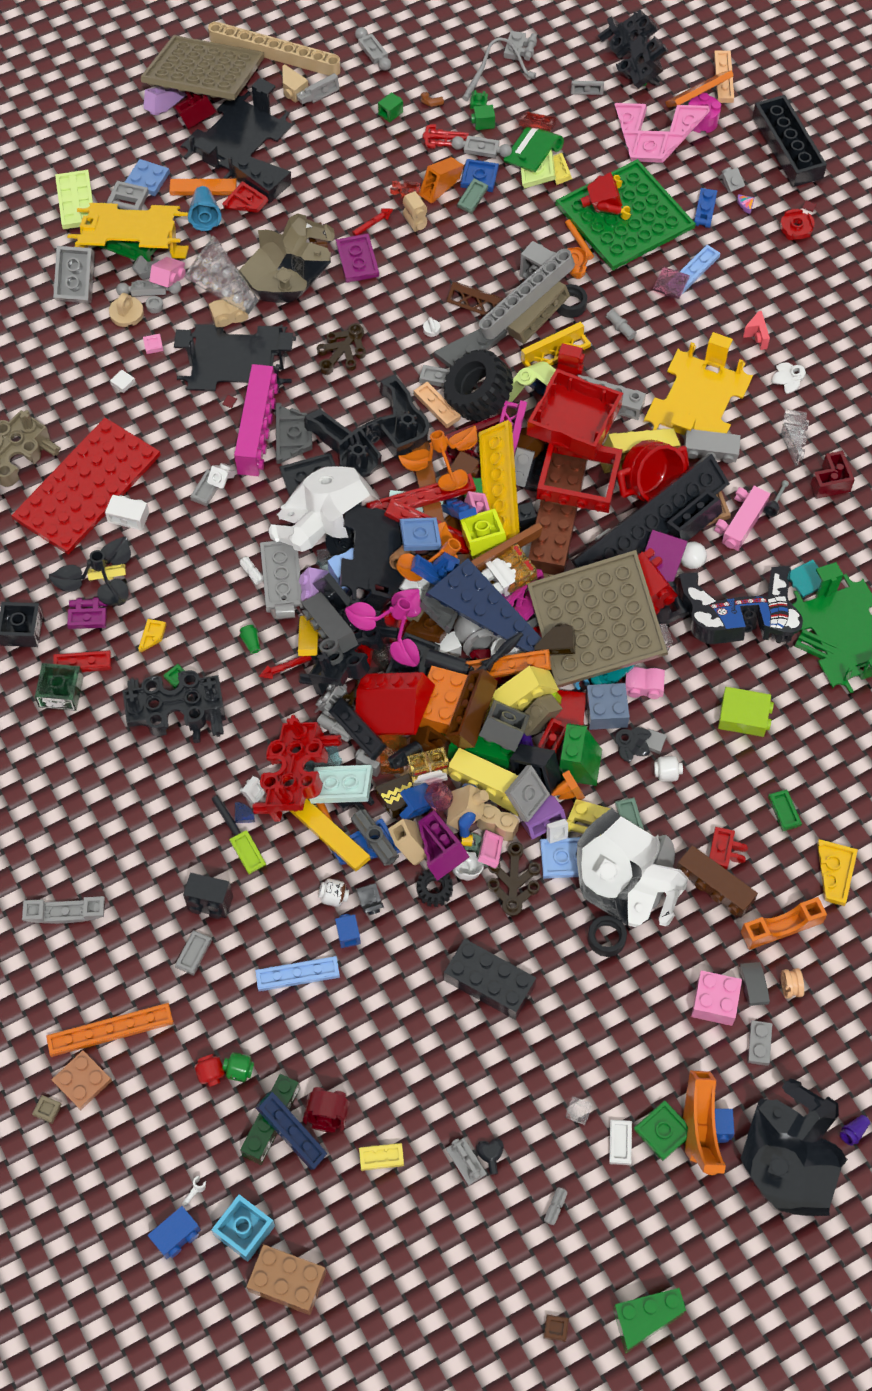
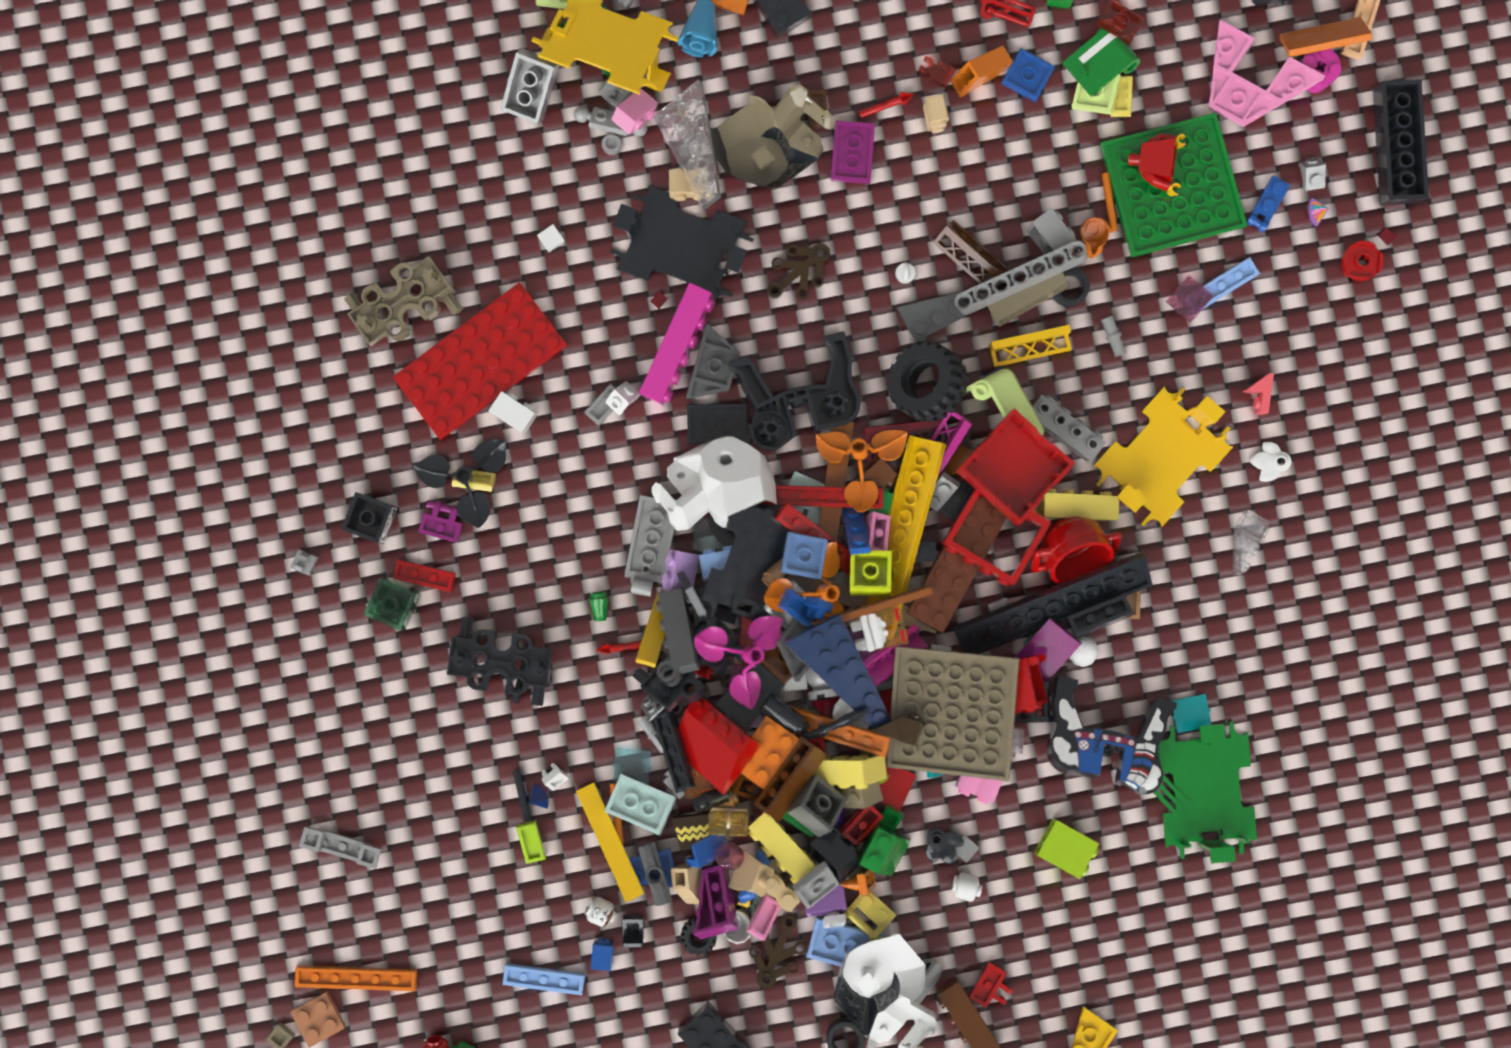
camera: 20 degrees right, 25 degrees up
tan tile [109,293,144,327] -> none
yellow tile [138,619,167,652] -> none
bright pink tile [143,334,164,354] -> none
green tile [163,664,185,689] -> none
light grey tile [175,930,212,976] -> none
black brick [183,872,233,919] -> none
red wing [222,181,268,213] -> none
white piece [240,557,263,585] -> none
red gear [252,715,342,822] -> none
light nougat plate [414,382,461,428] -> none
light grey plate [419,365,450,387] -> none
light grey plate [451,136,512,158] -> none
sand green tile [457,178,488,214] -> none
red brick [557,343,585,376] -> none
sand blue brick [586,683,630,730] -> none
sand green tile [615,798,644,830] -> none
light grey brick [683,429,741,463] -> none
bright pink brick [714,486,771,551] -> none
black hinge [764,480,789,517] -> none
green tile [768,789,802,832] -> none
dark red brick [811,450,855,499] -> none

